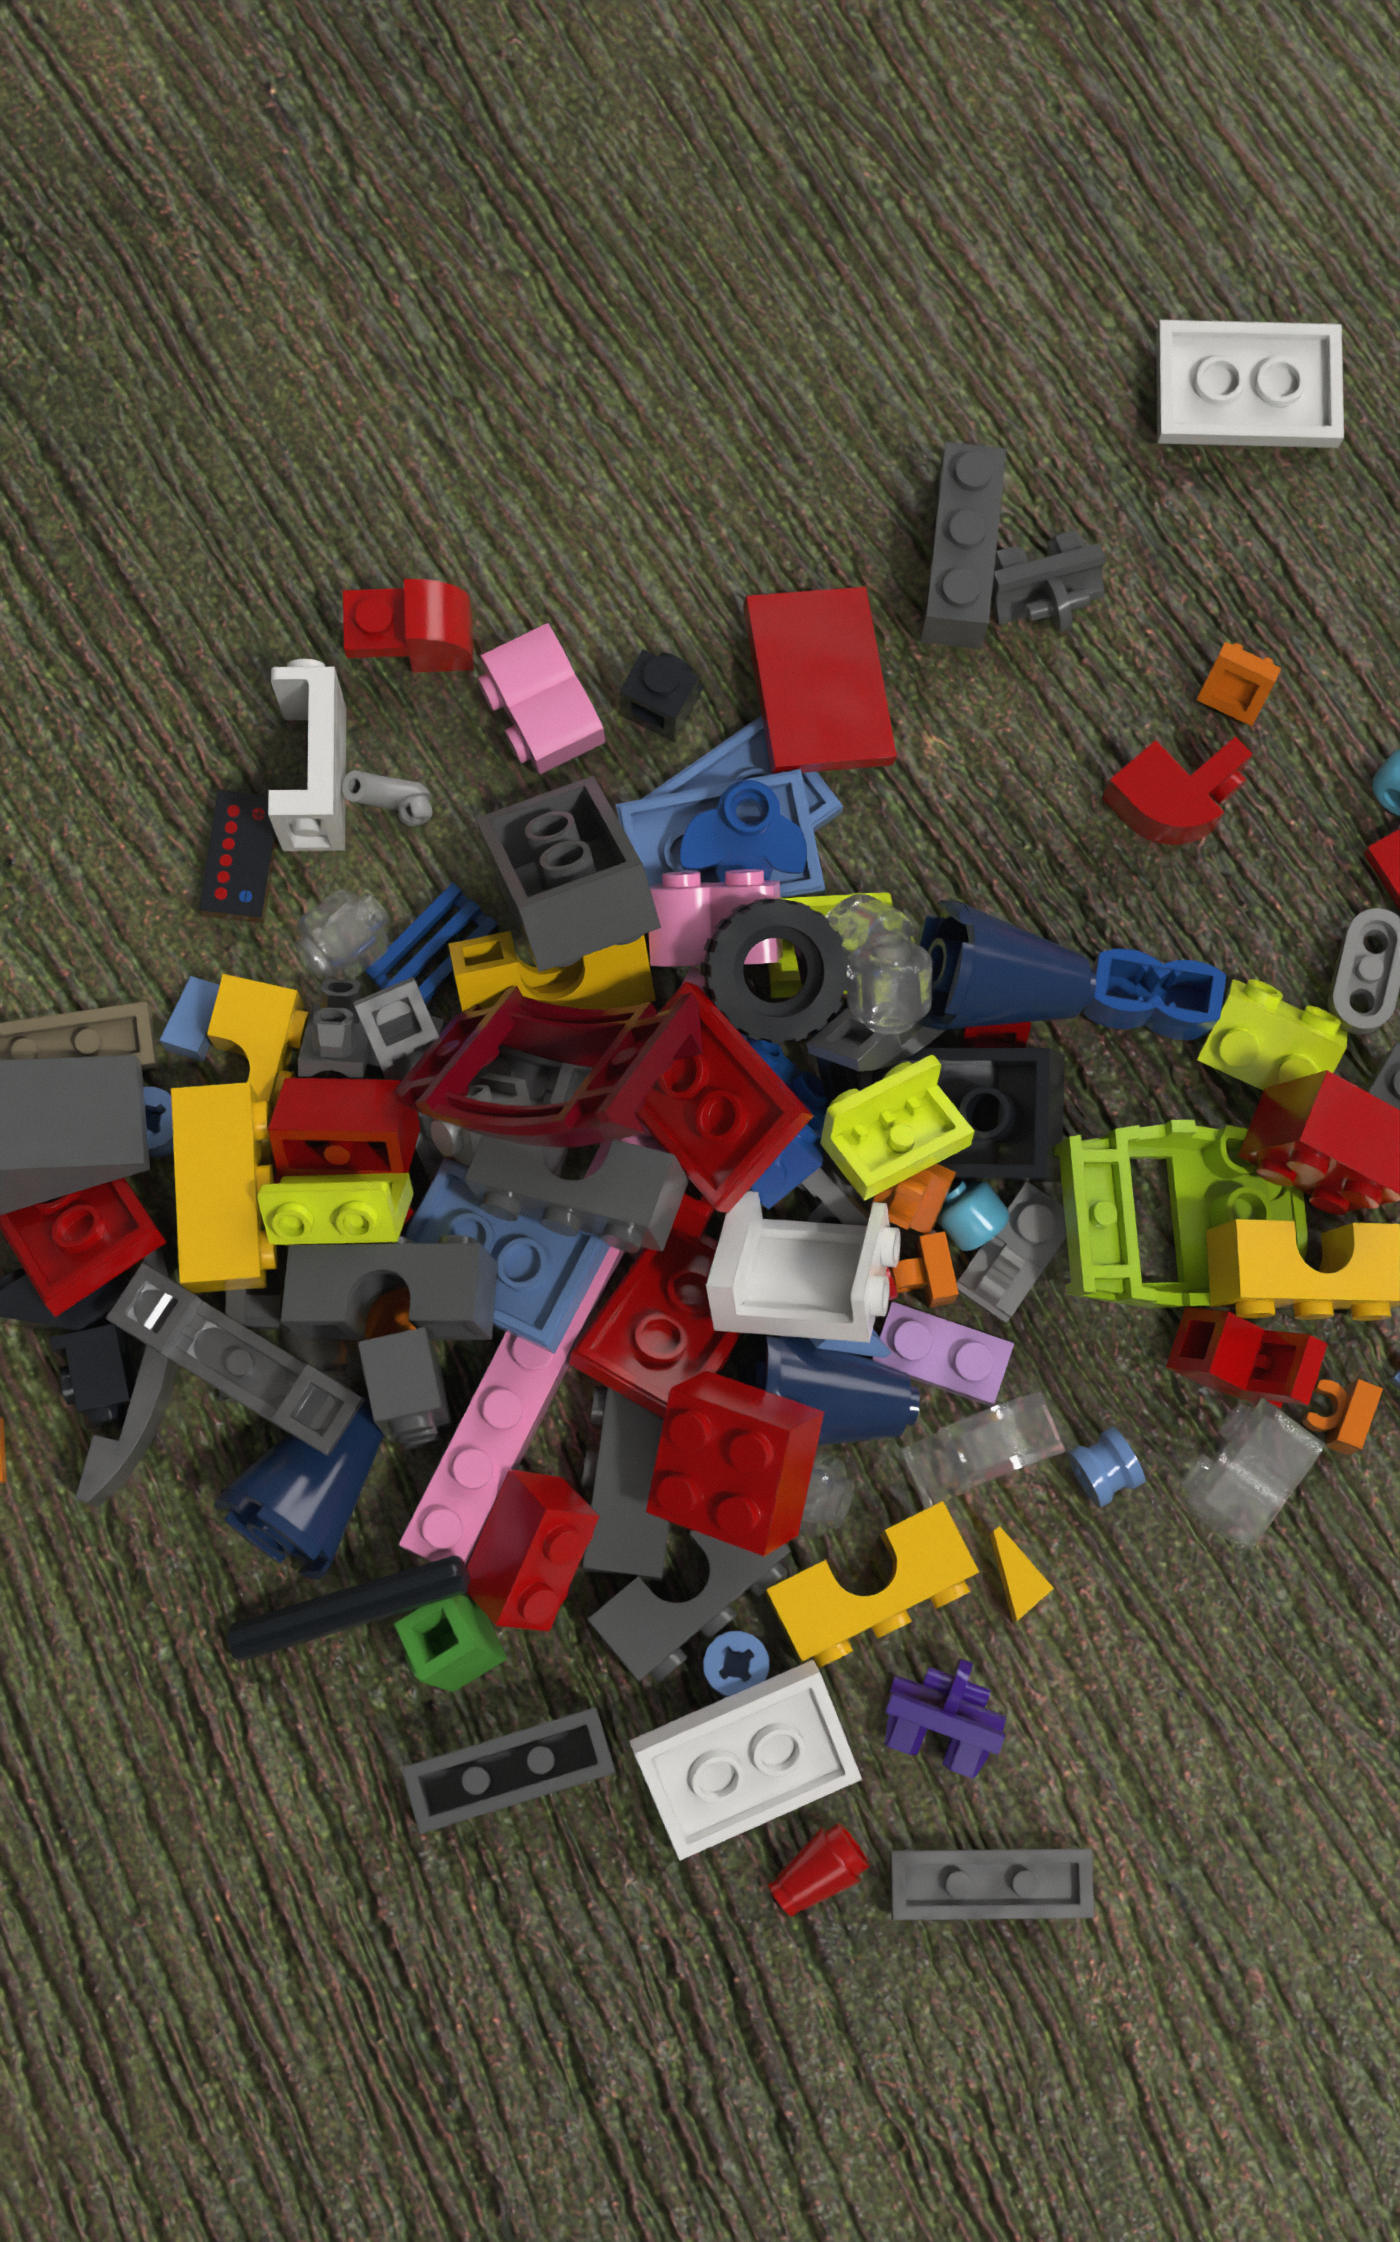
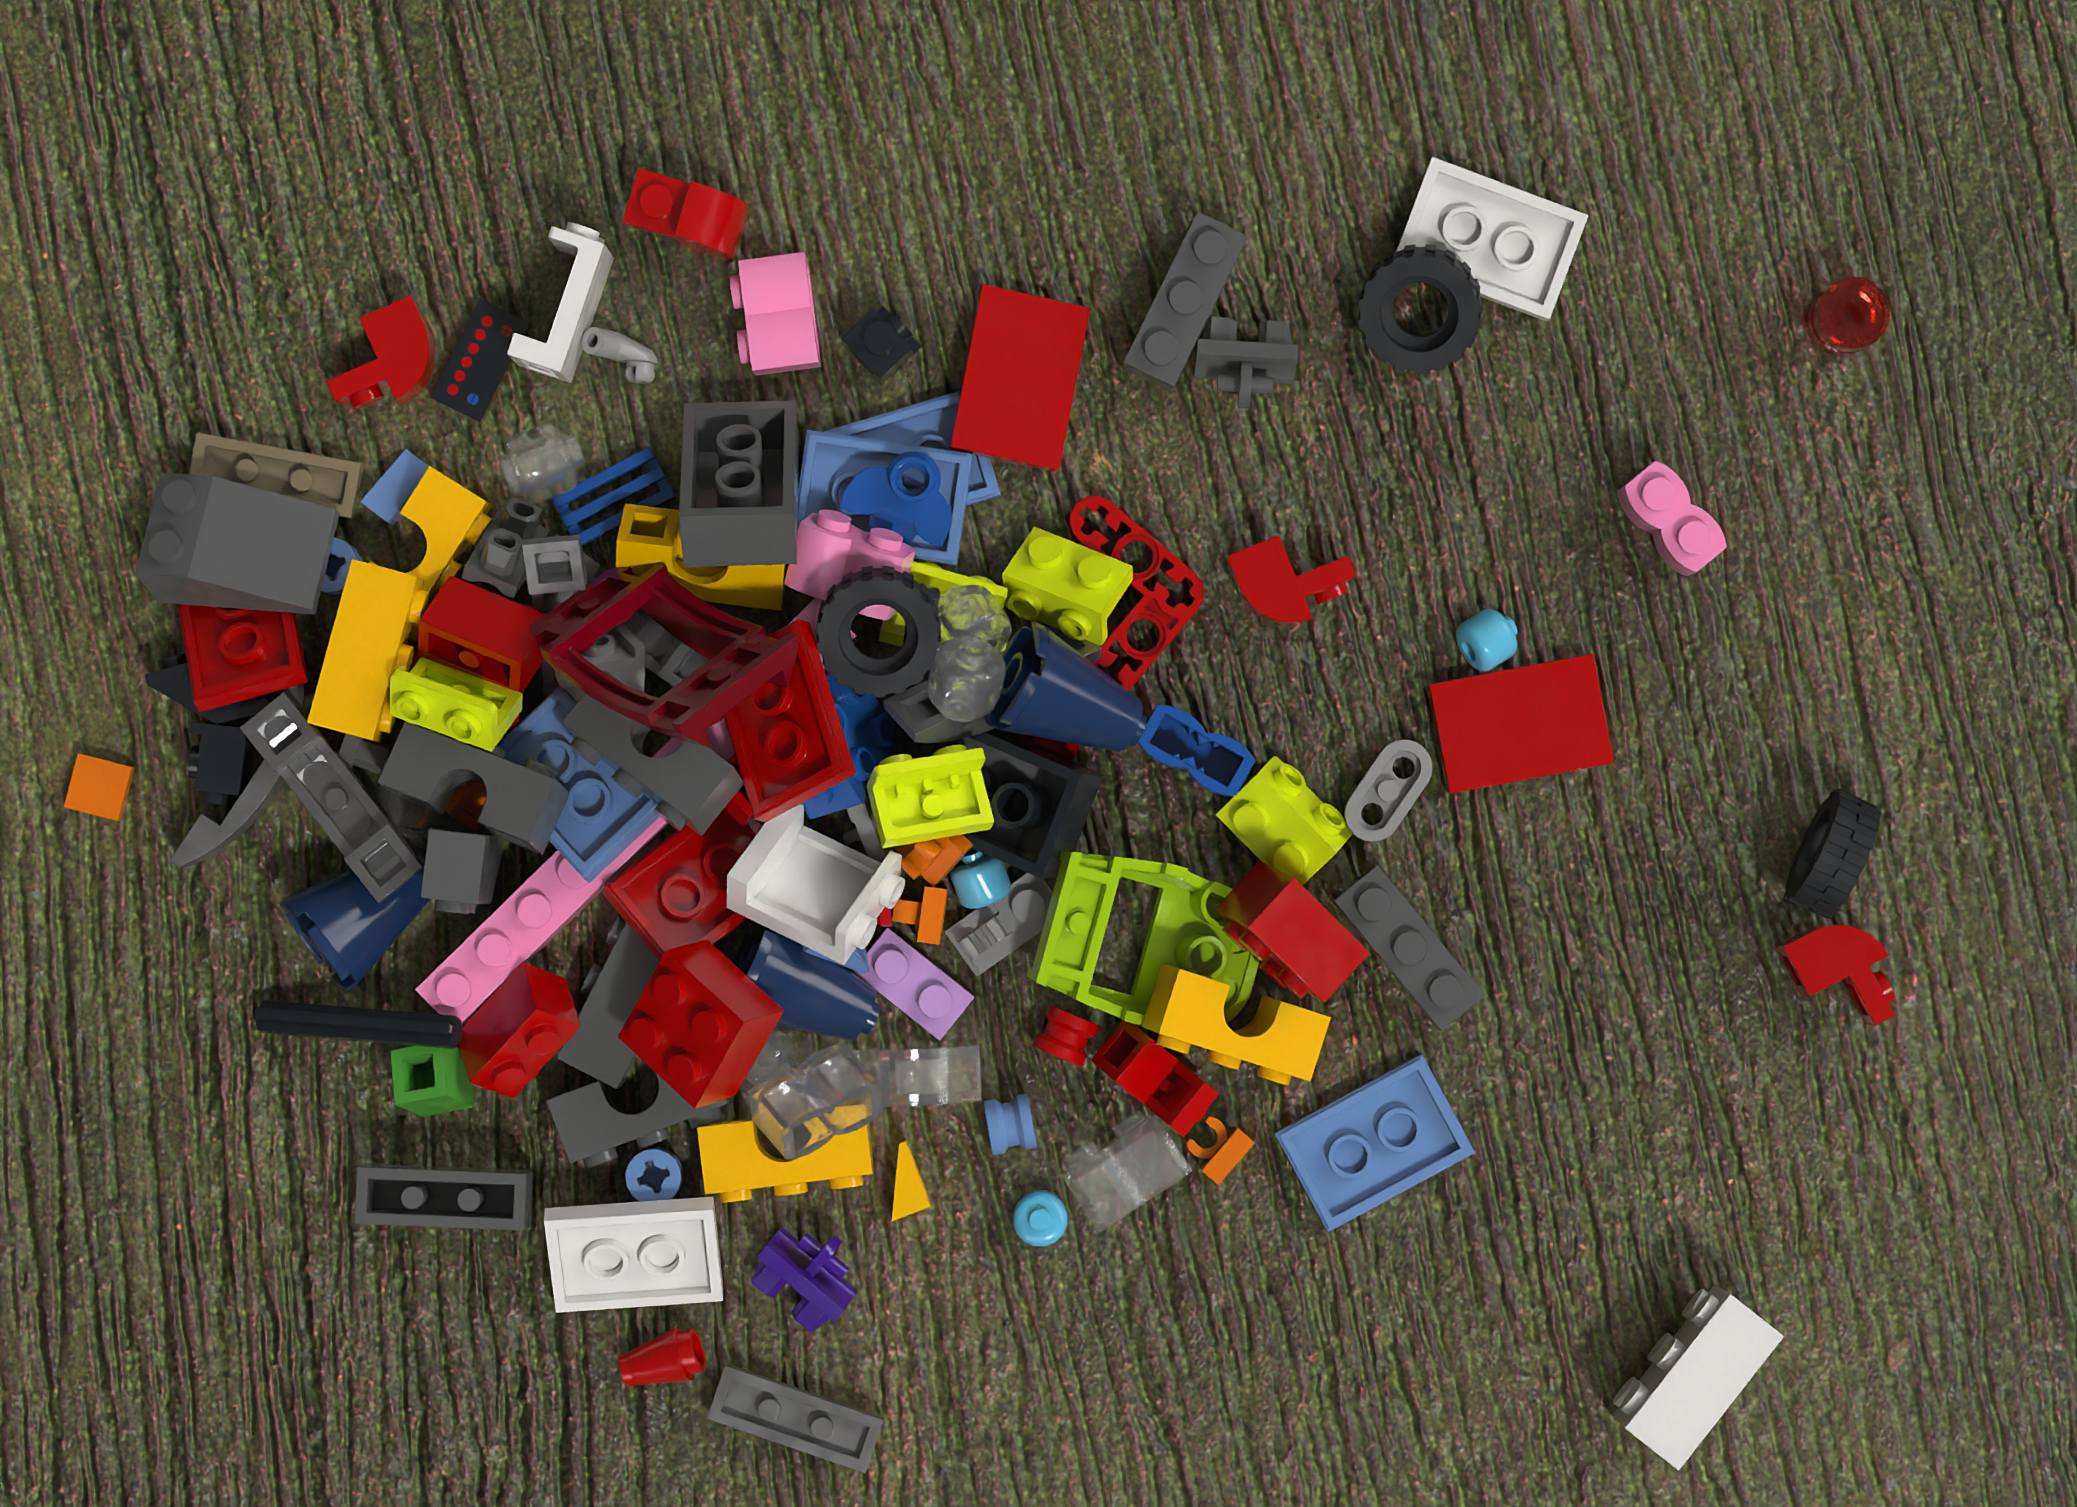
camera: 20 degrees right, 10 degrees up
orange tile [1196,641,1282,726] -> none
none -> red brick [326,296,436,410]
none -> clear brick [748,1044,883,1159]
none -> neon yellow bracket [1002,526,1133,646]
none -> medium azure piece [1013,1190,1068,1247]
none -> red wheel [1032,1004,1100,1067]
none -> red beam [1069,496,1204,691]
none -> black tyre [1358,244,1483,374]

